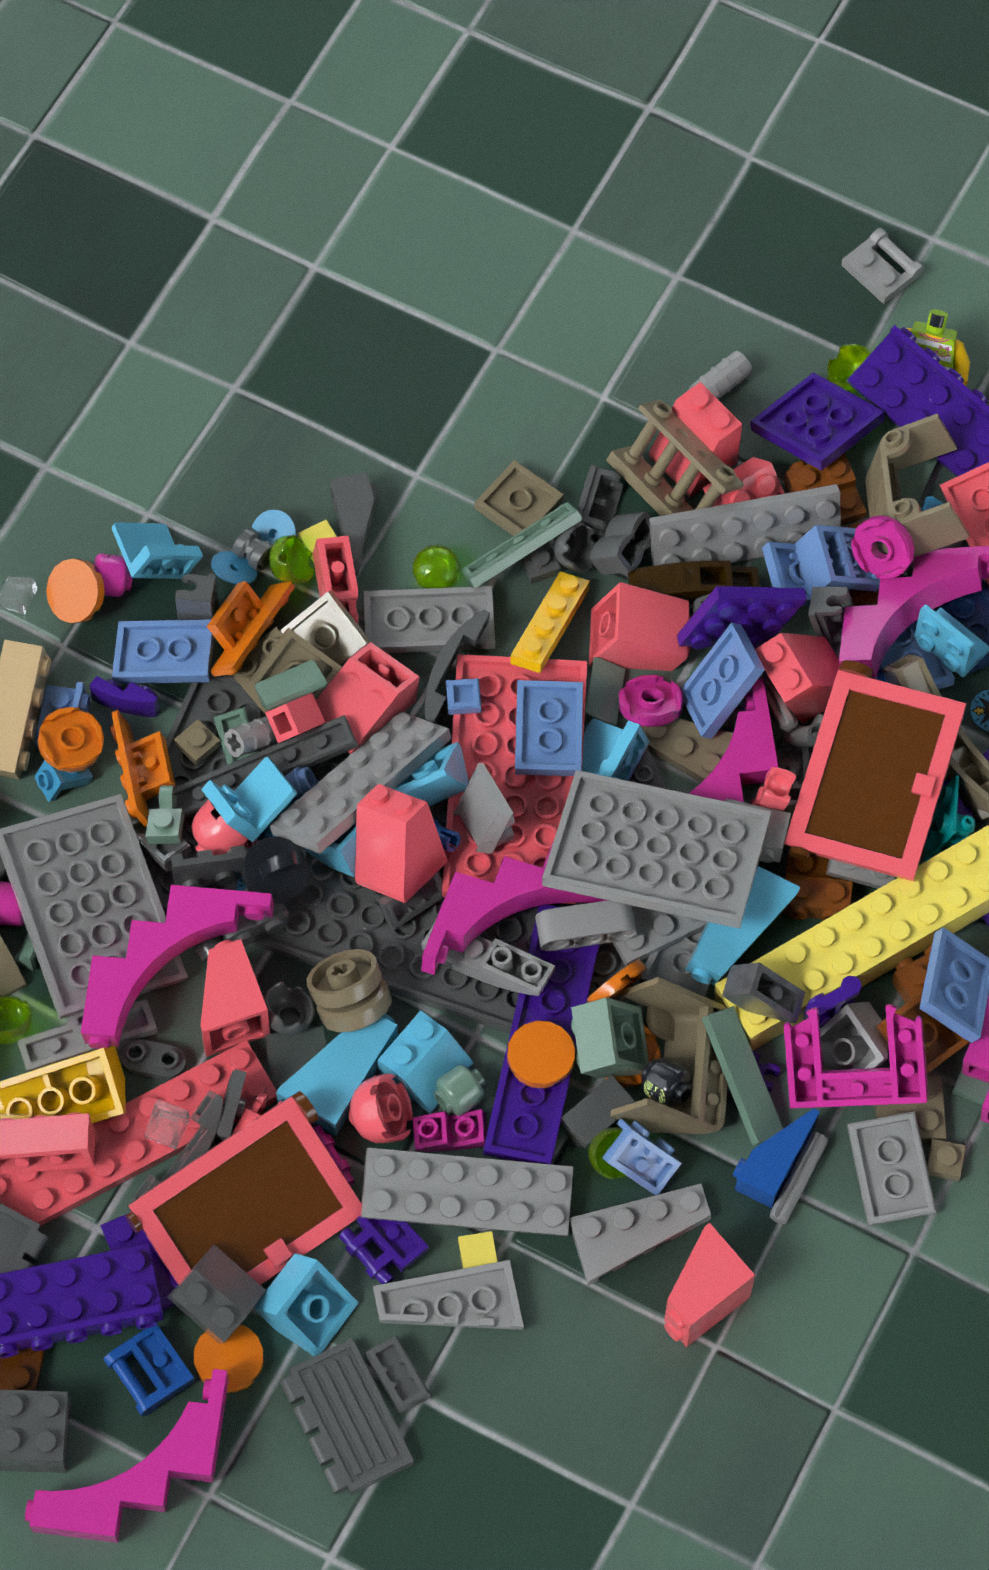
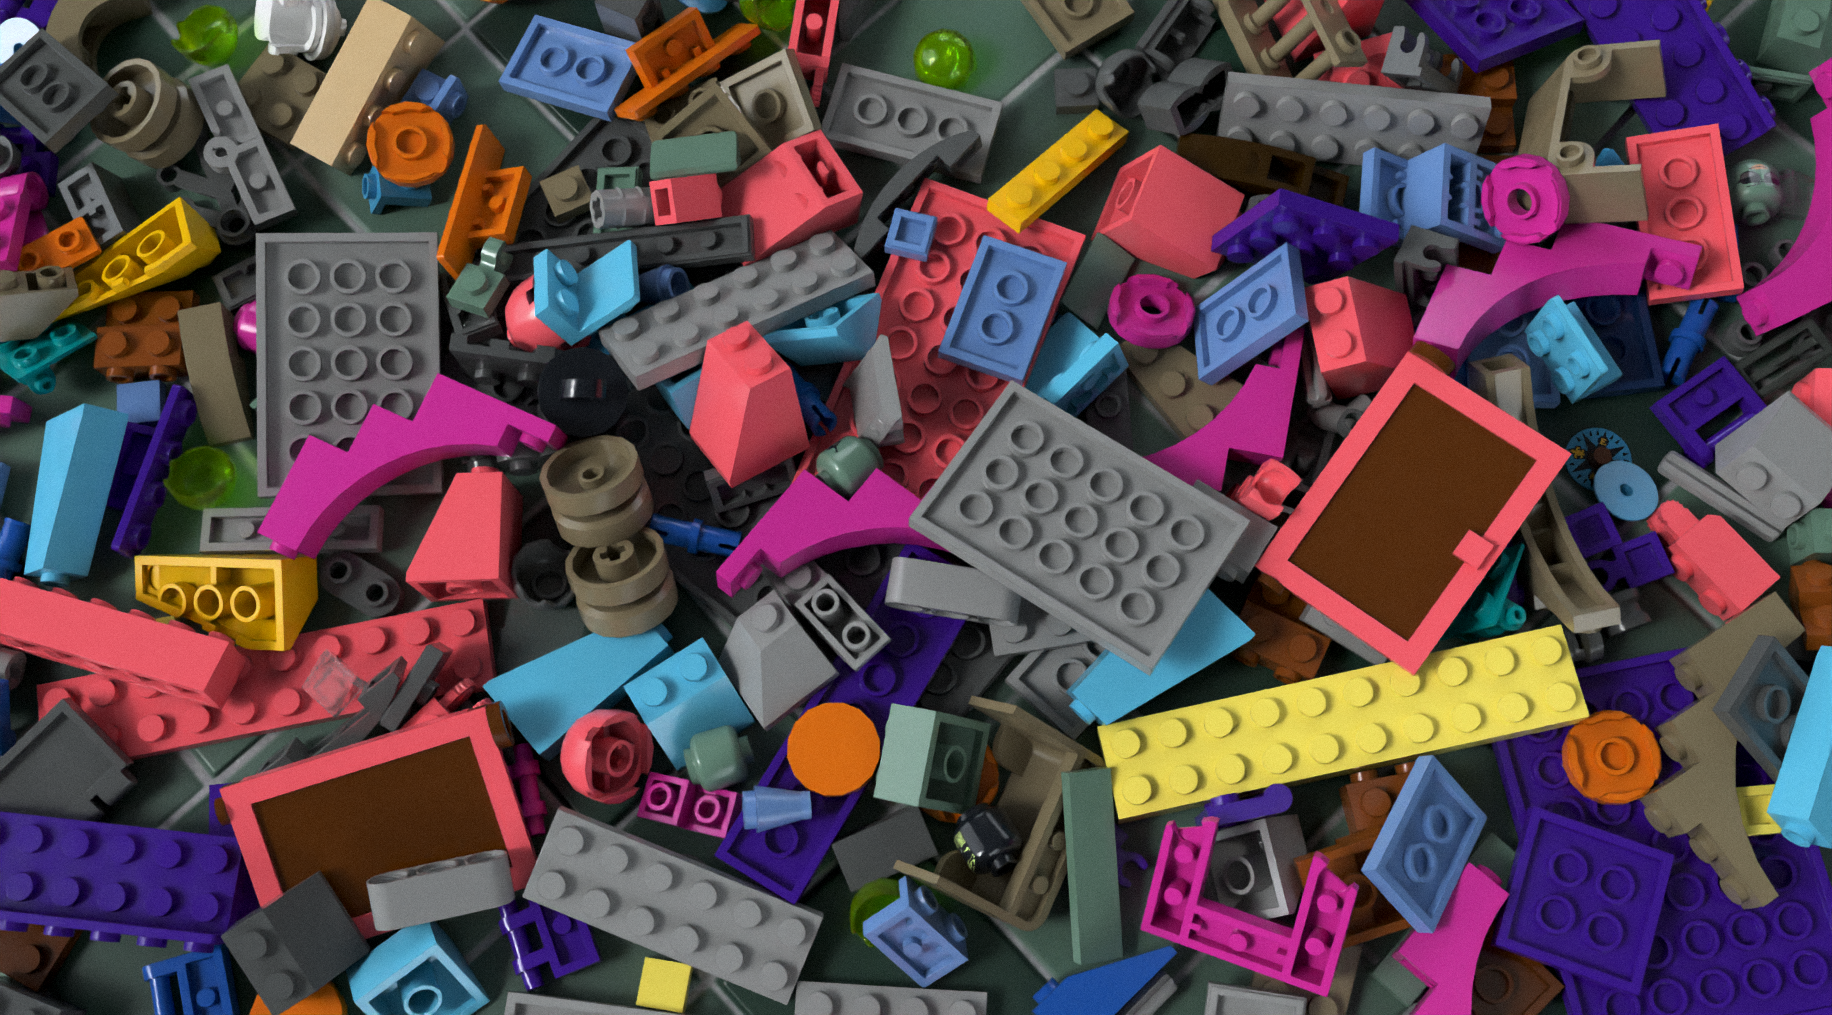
camera: 25 degrees right, 10 degrees up
dark purple slope [89,676,160,717] -> none
sand green tile [461,502,583,588] -> none
orange tile [587,959,647,1003] -> none
flat silver slope [722,962,805,1023] -> none
none -> light grey beam [366,850,515,931]
none -> dark tan wheel [539,435,654,548]
none -> blue pin [650,513,743,557]
none -> light grey slope [718,589,840,731]
none -> medium blue cone [742,785,812,833]
none -> sand green head [815,436,884,501]
none -> dark grey hinge [1381,26,1463,94]

